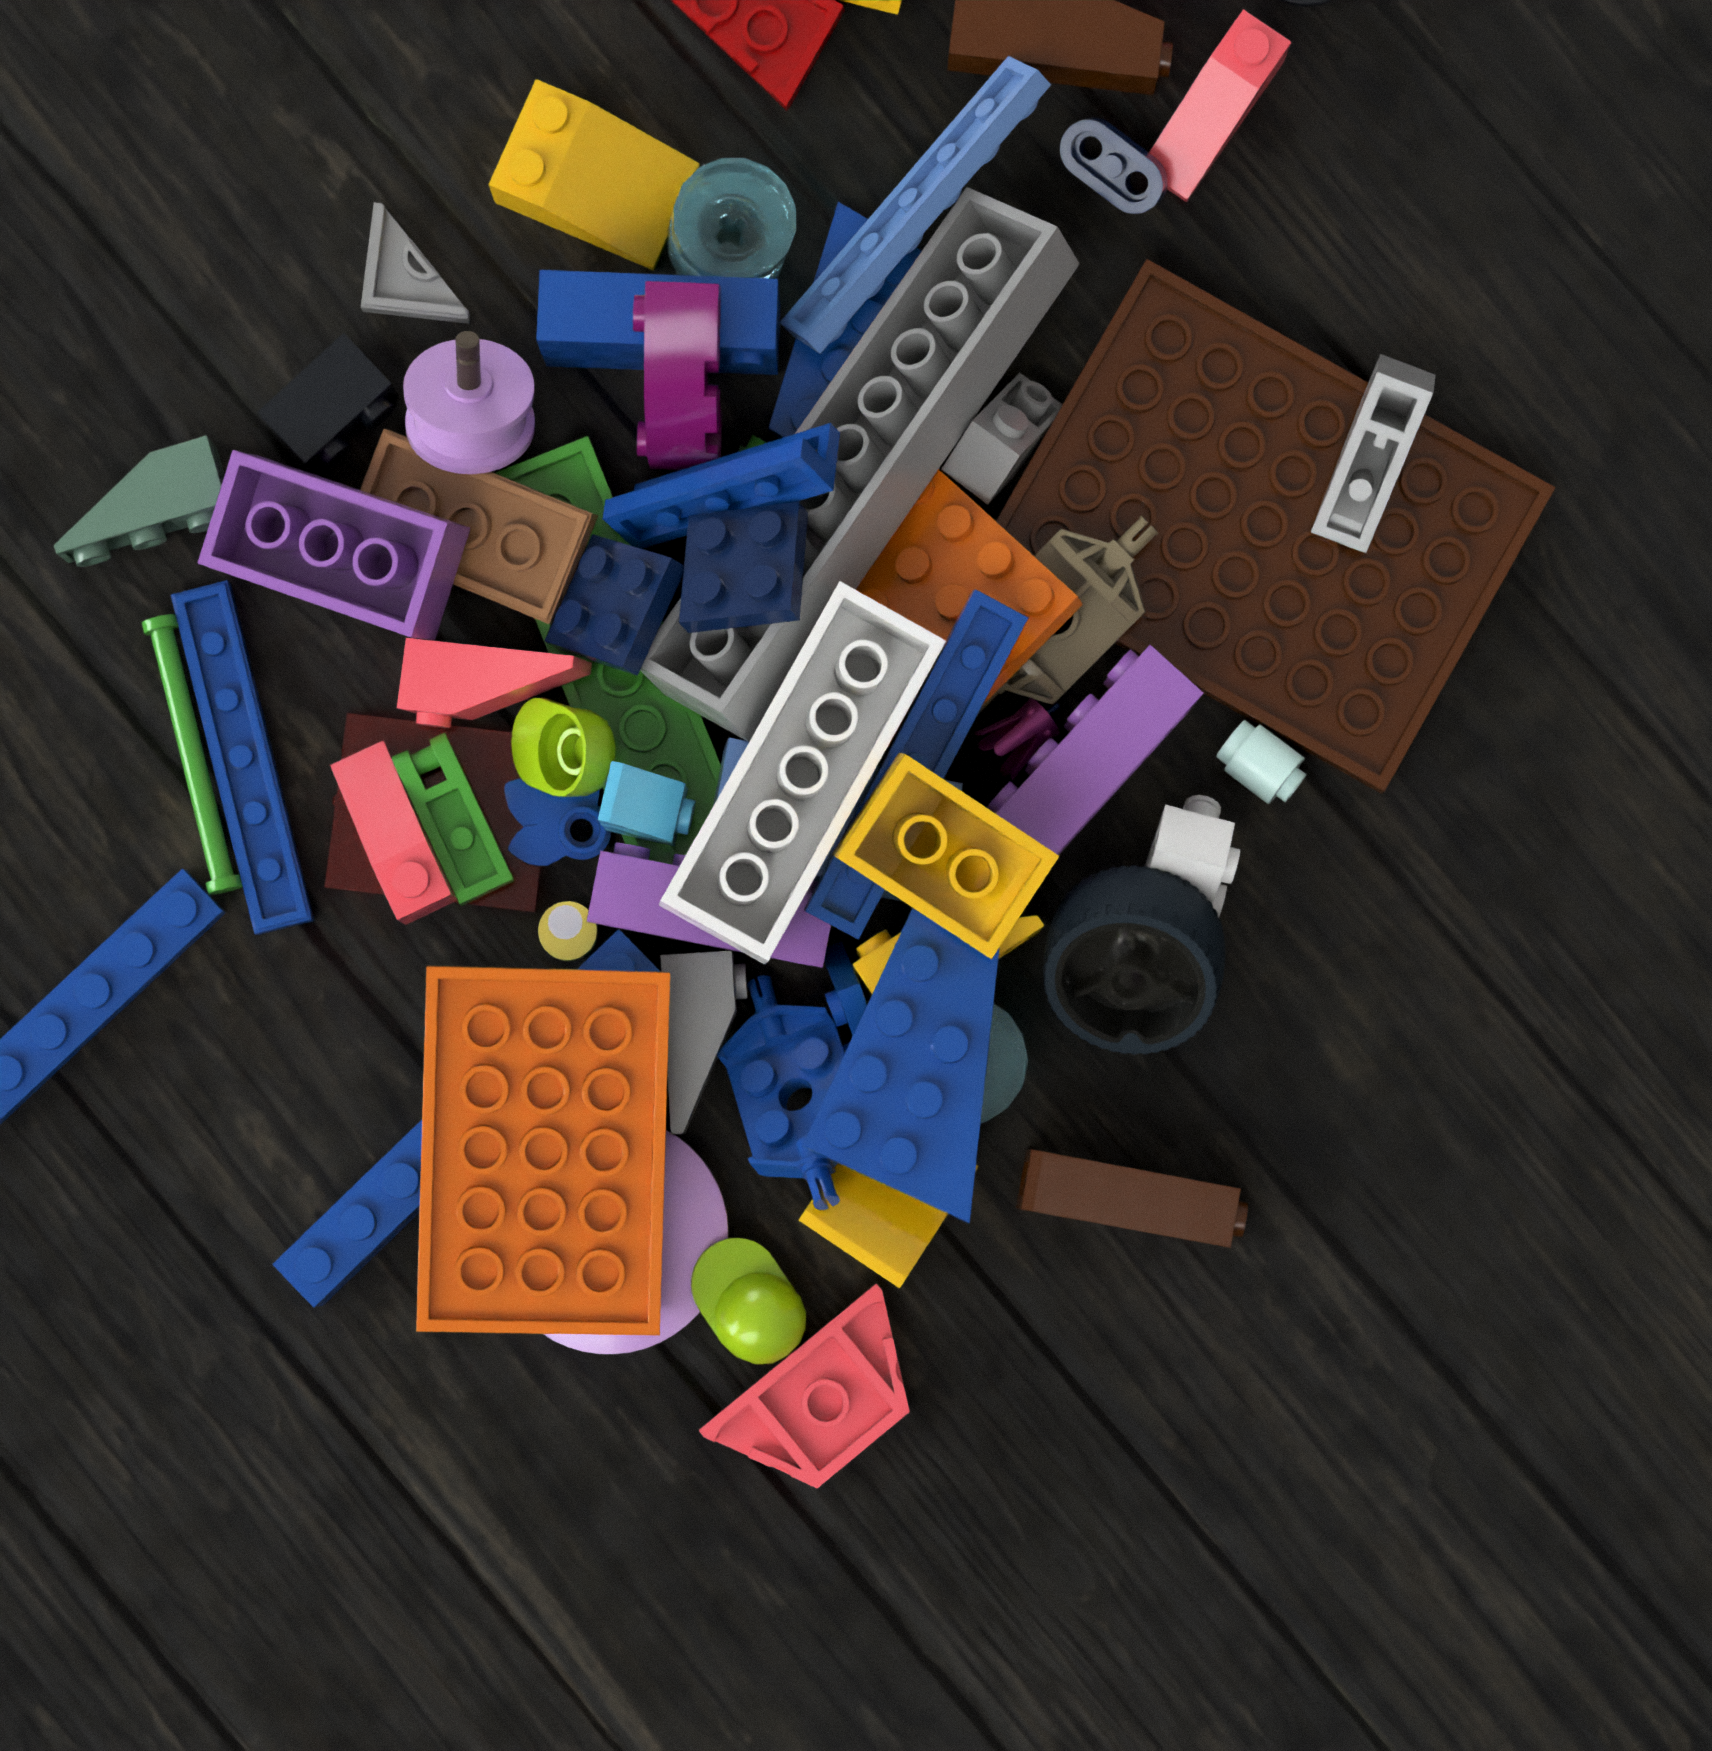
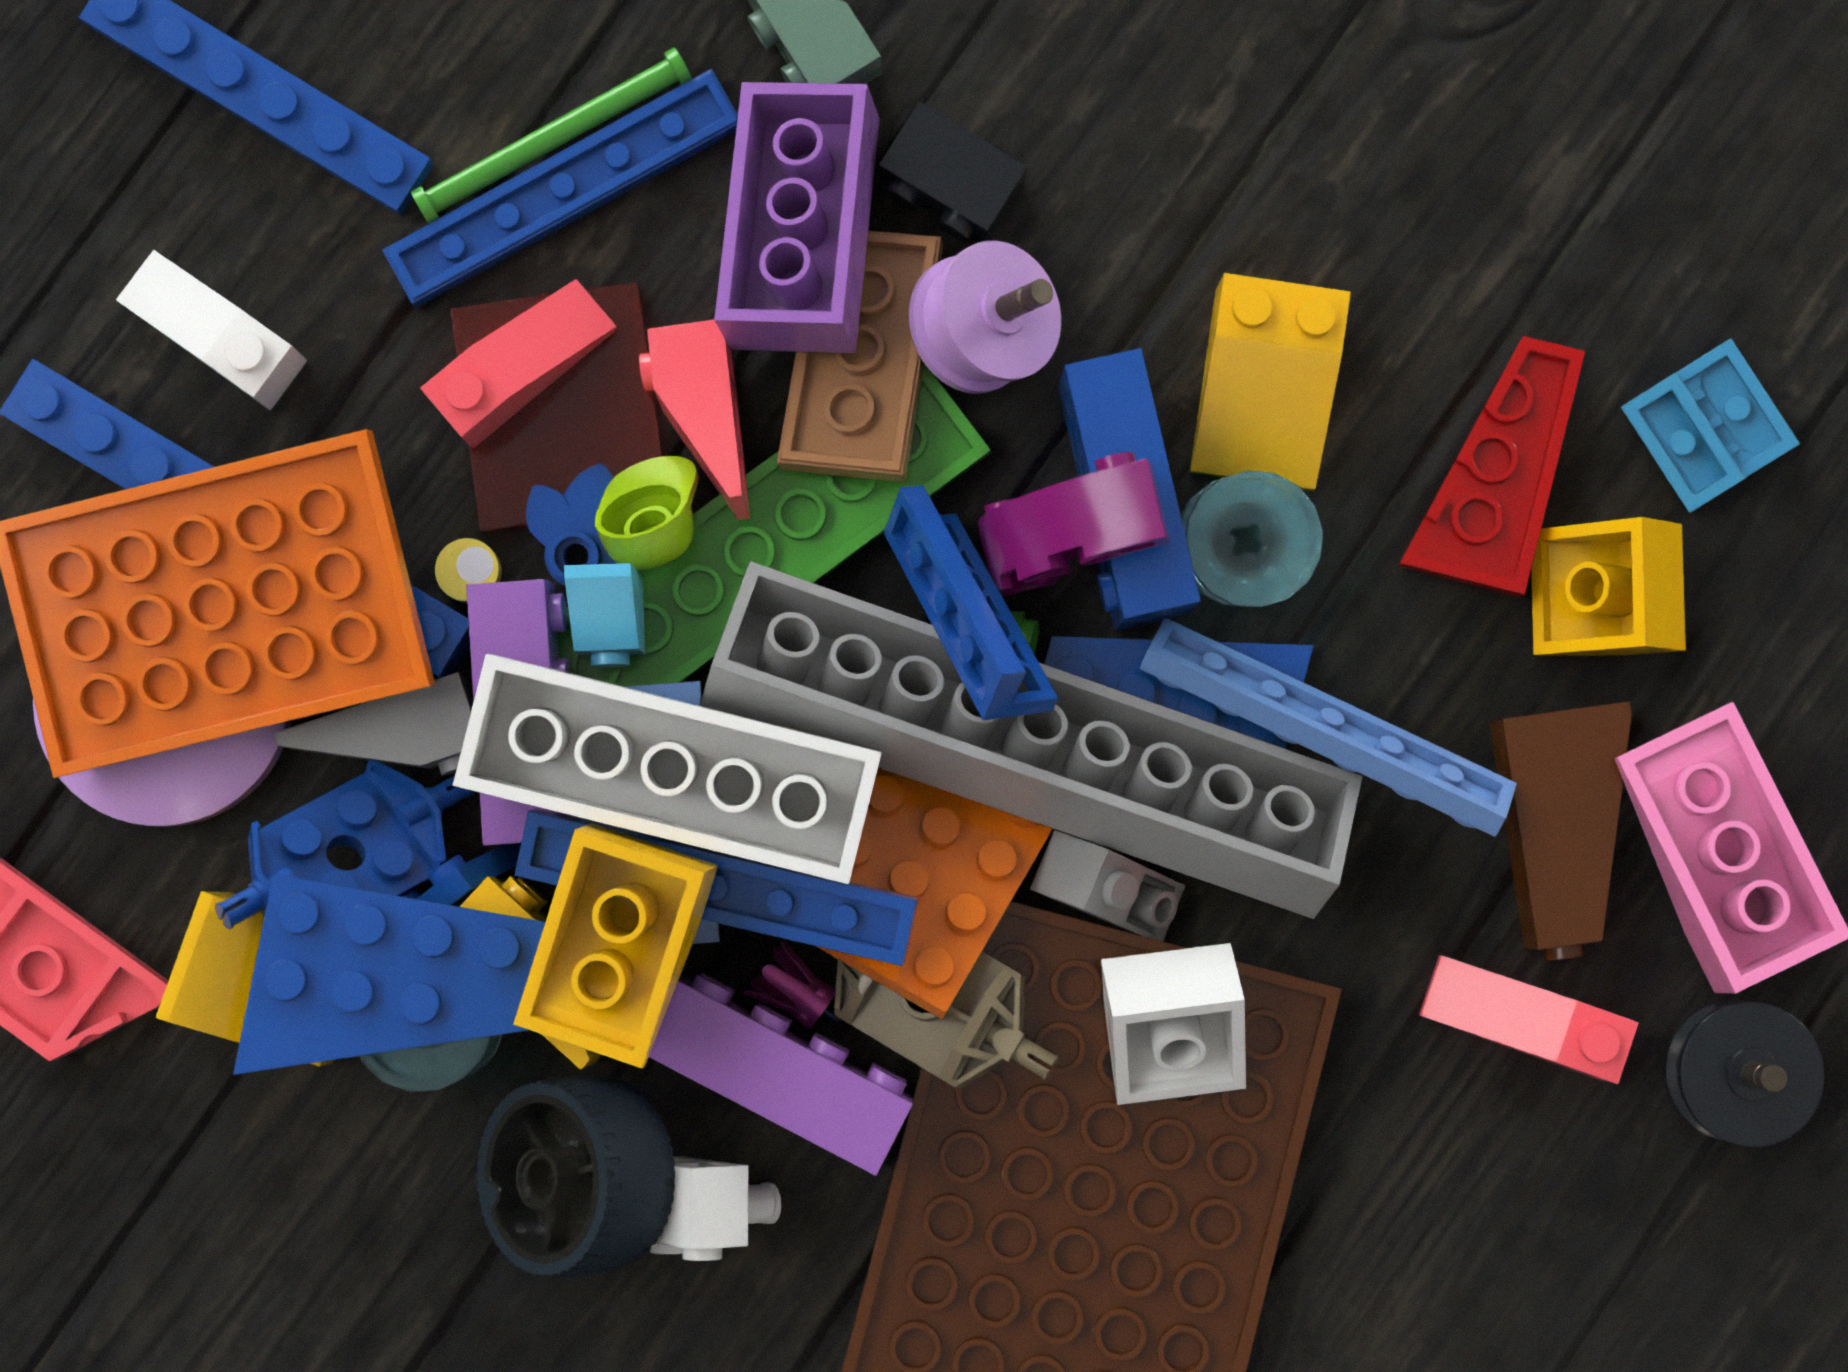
camera: 70 degrees right, 0 degrees up
light grey tile [361,202,470,324] -> none
bright green plate [392,732,515,906] -> none
dark blue plate [544,534,684,676] -> none
dark blue plate [679,502,808,633] -> none
lime cap [691,1237,806,1364] -> none
reddish brown slope [1016,1149,1248,1248] -> none
plate [1060,117,1168,214] -> none
light aqua brick [1216,720,1307,805] -> none
light grey slope [1311,354,1436,553] -> none
none -> white slope [116,250,308,410]
none -> white slope [1101,943,1246,1105]

